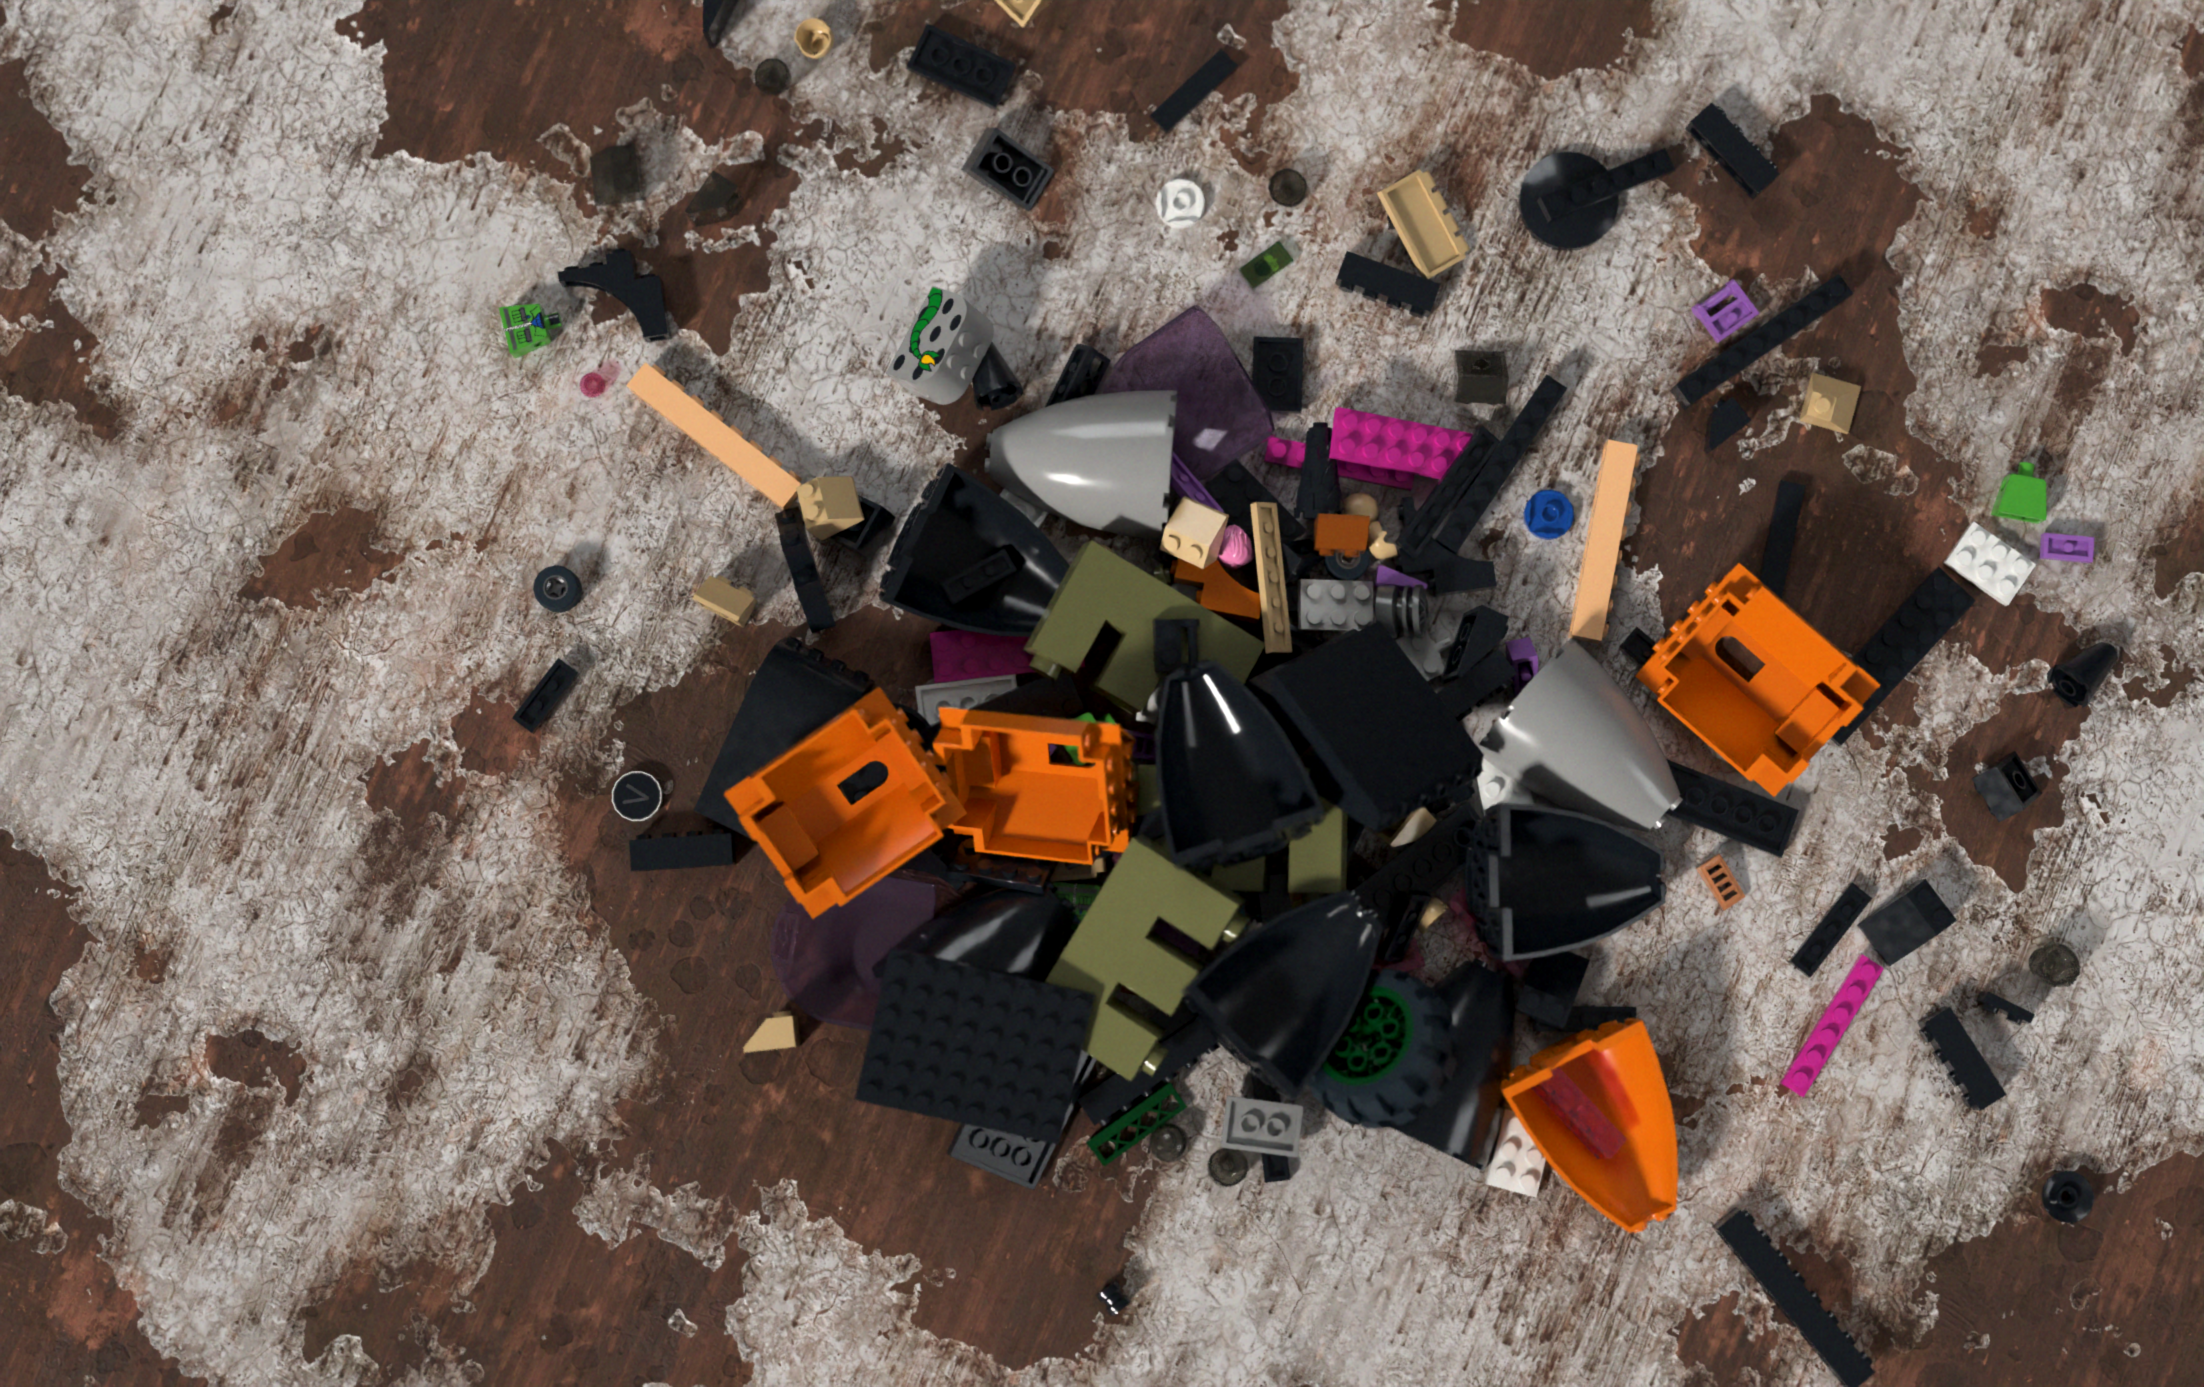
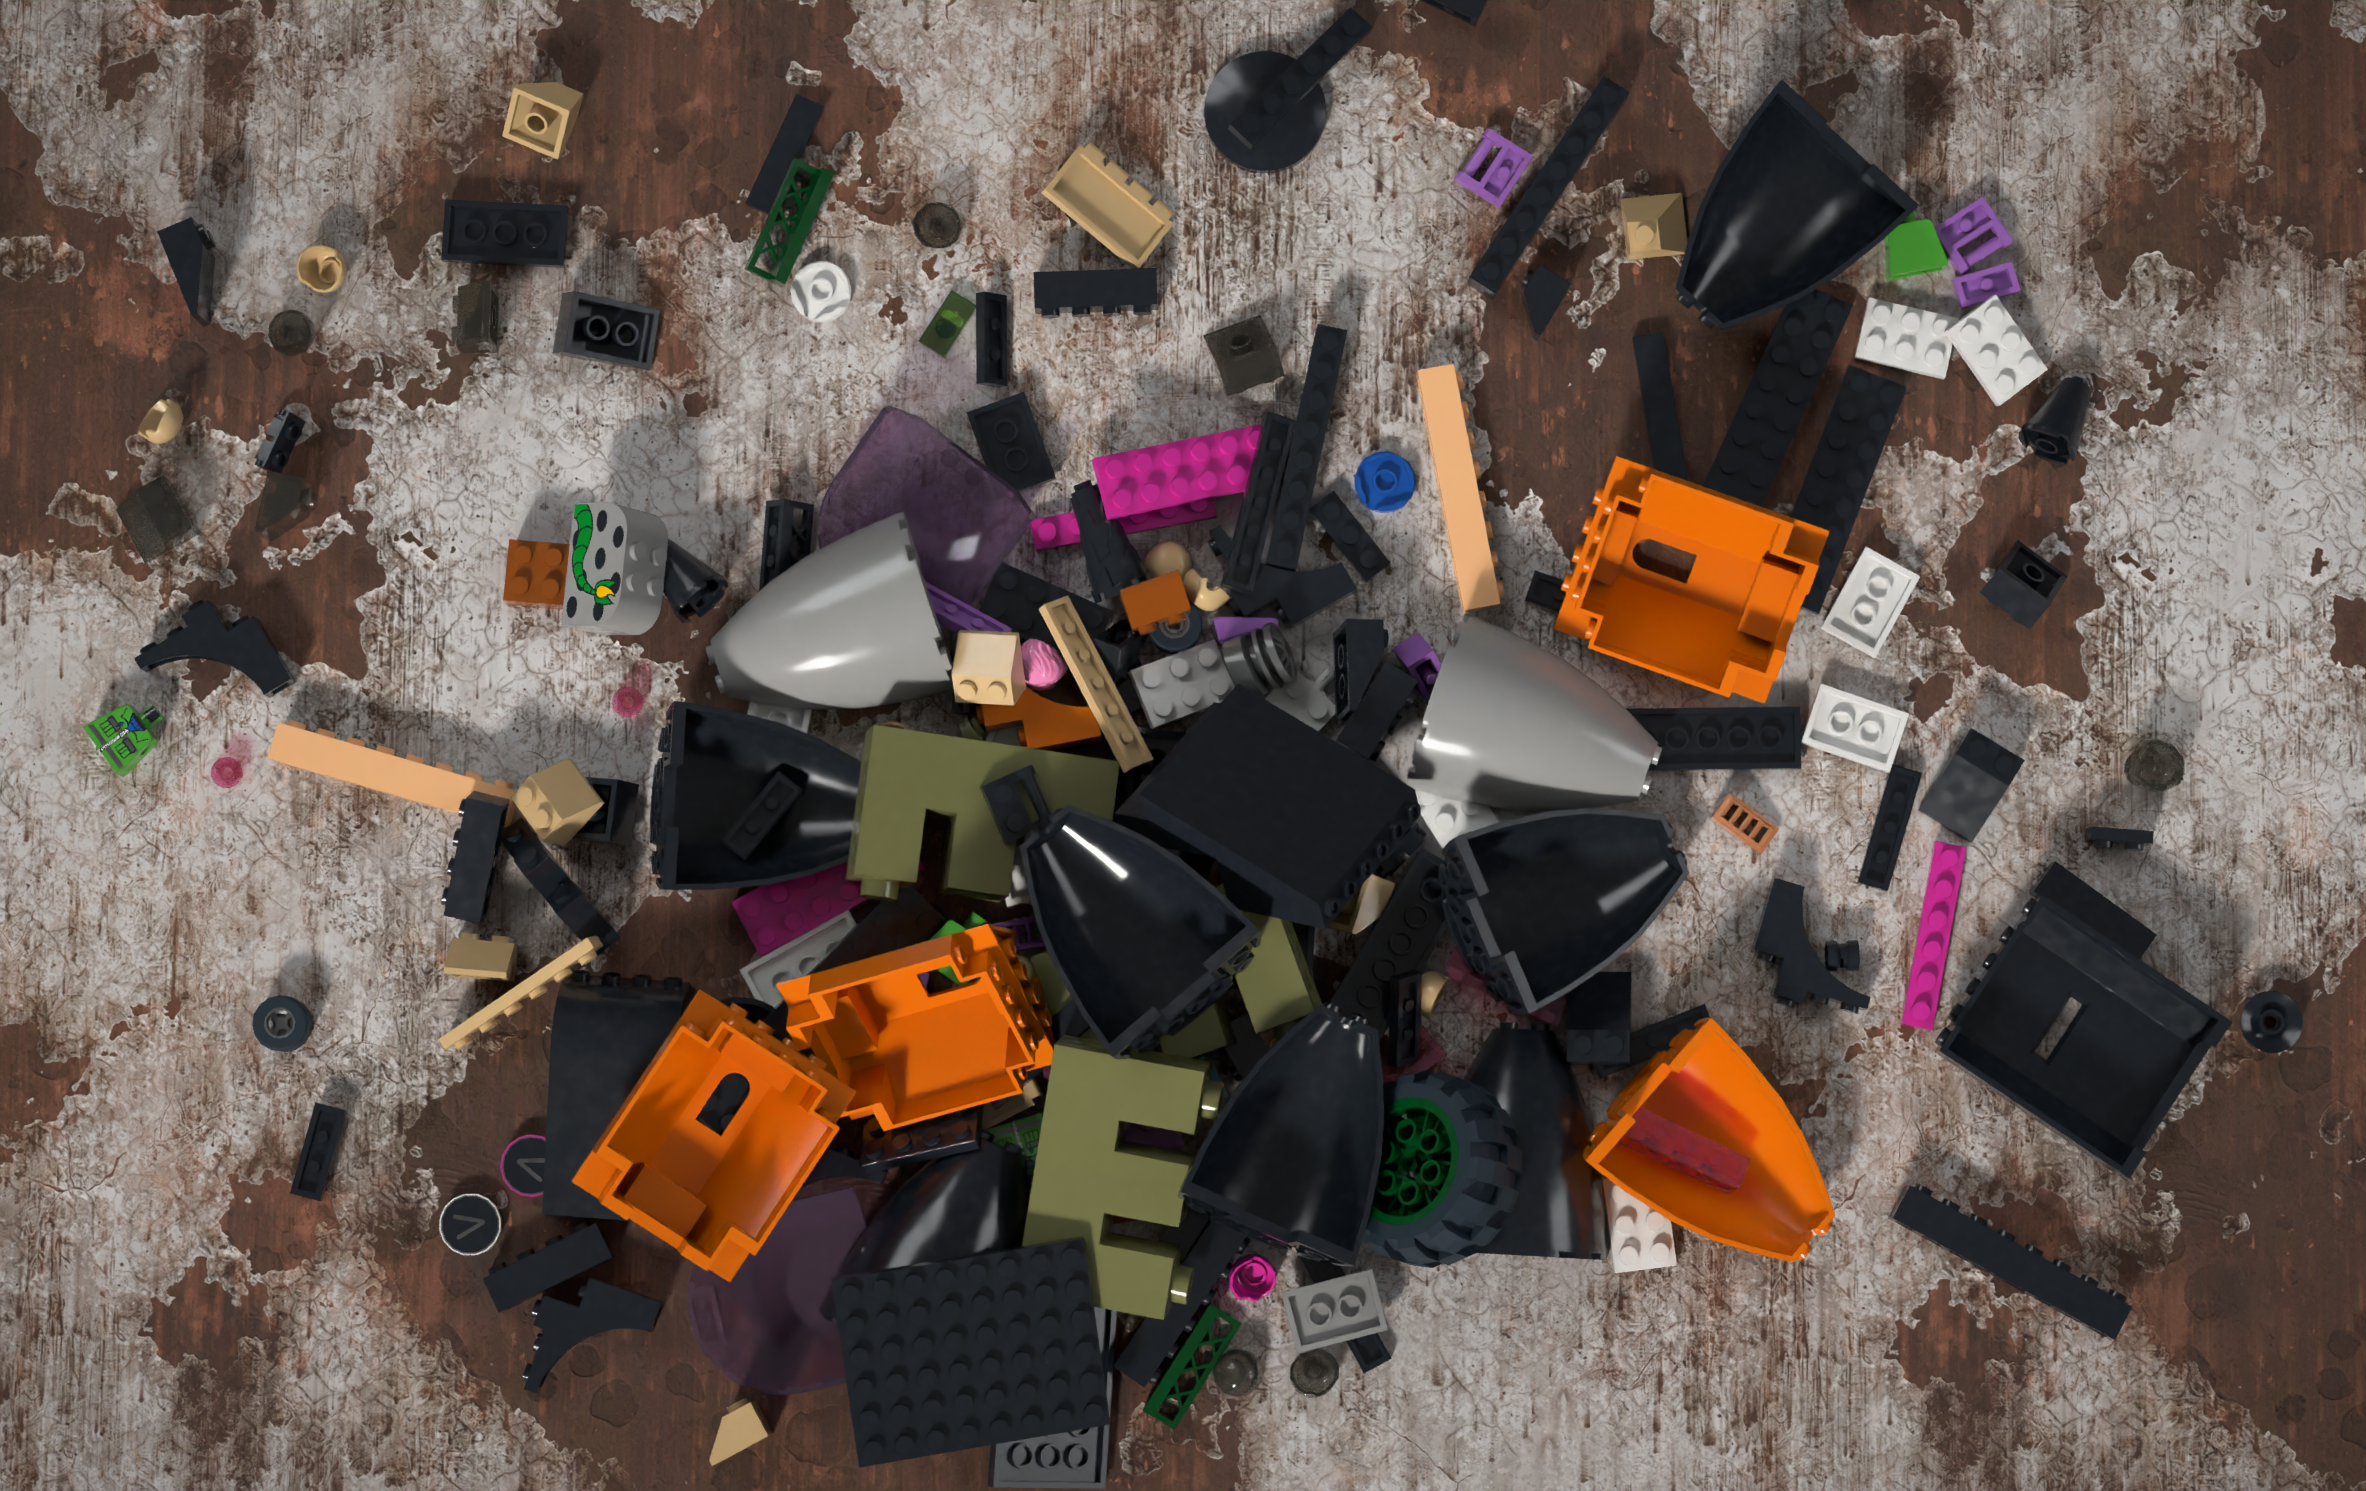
camera: 20 degrees left, 0 degrees up
none -> tan hair [138,399,184,444]
none -> black hinge [254,409,306,477]
none -> tan plate [438,936,603,1050]
none -> black brick [441,791,510,924]
none -> clear smoke slope [451,281,499,353]
none -> black tile [500,1134,546,1197]
none -> dark orange brick [503,539,570,610]
none -> black arch [522,1277,664,1393]
none -> clear pink plate [612,687,644,718]
none -> dark green fence [745,158,834,285]
none -> black plate [976,291,1008,388]
none -> dark pink hair [1229,1254,1276,1302]
none -> black plate [1309,491,1390,583]
none -> black panel [1675,80,1919,330]
none -> black plate [1703,289,1853,507]
none -> black arch [1751,878,1871,1014]
none -> white plate [1801,684,1909,773]
none -> white plate [1821,547,1920,658]
none -> black wheel [1825,940,1860,972]
none -> medium lavender plate [1934,196,2012,276]
none -> black panel [1935,895,2232,1179]
none -> white plate [1944,295,2048,406]

